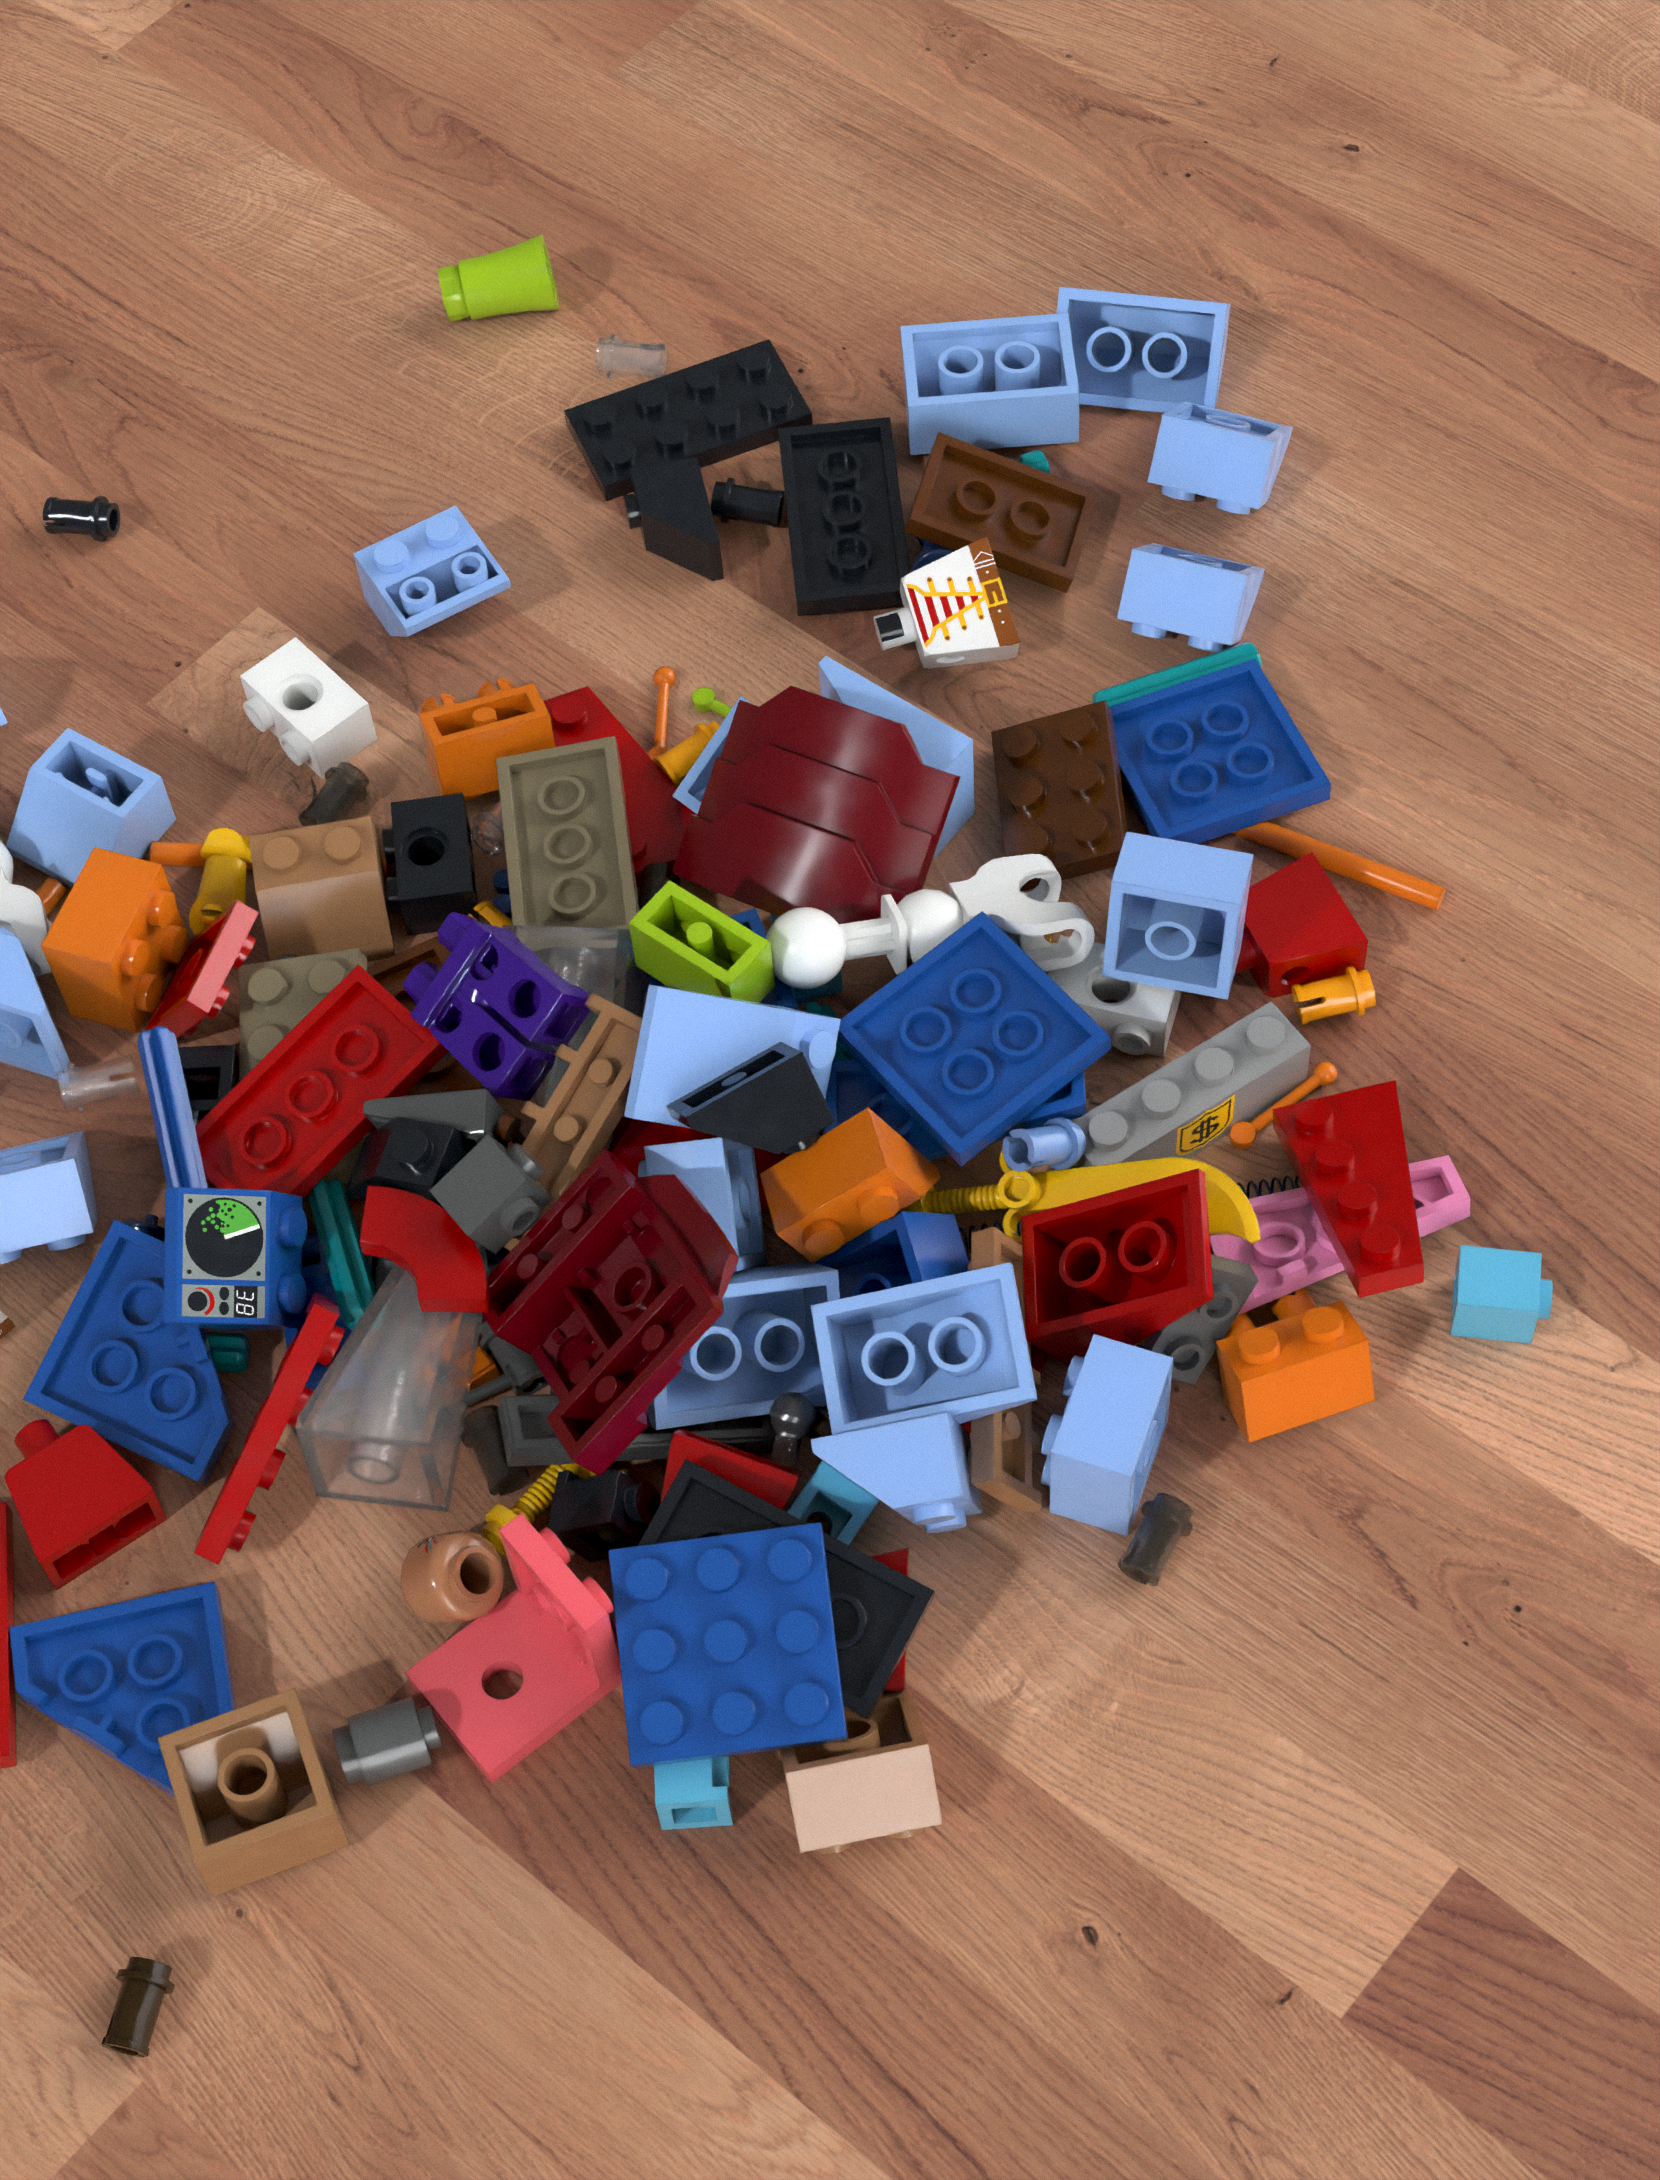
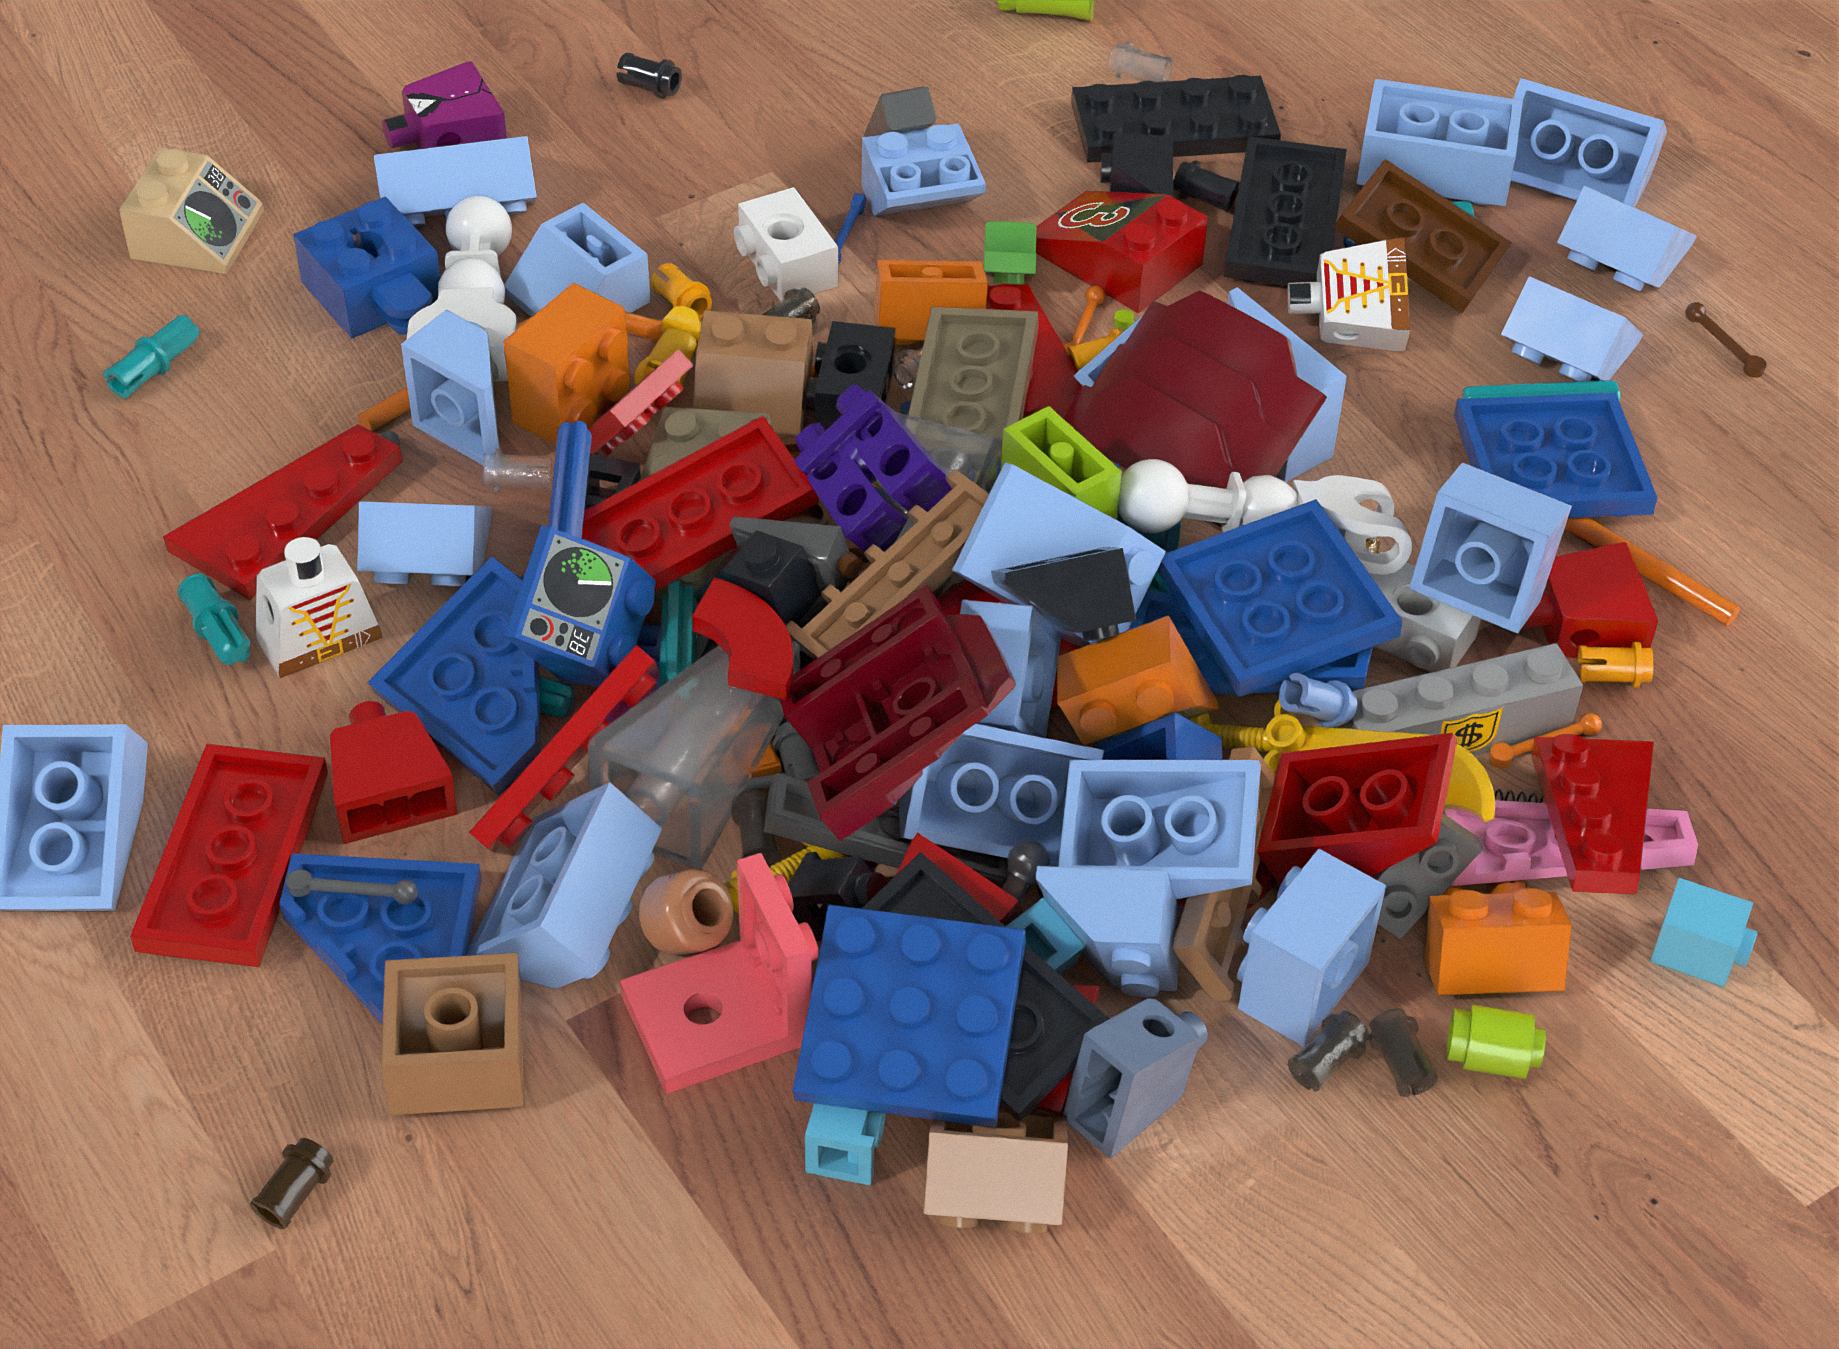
camera: 10 degrees right, 10 degrees down
dark grey brick [332,1696,442,1786] -> none
dark grey brick [429,1134,553,1254] -> none
reddish brown plate [991,700,1128,891] -> none
none -> dark grey hinge [286,869,418,904]
none -> light blue slope [467,782,662,989]
none -> light orange pin [651,263,712,320]
none -> blue hinge [834,193,867,264]
none -> dark grey slope [864,86,936,137]
none -> bright green bracket [983,221,1037,284]
none -> red slope [1035,190,1208,313]
none -> sand blue torso [1063,998,1208,1158]
none -> clear smoke pin [1368,1008,1438,1097]
none -> lime brick [1446,1004,1546,1079]
none -> reddish brown hinge [1685,302,1767,378]

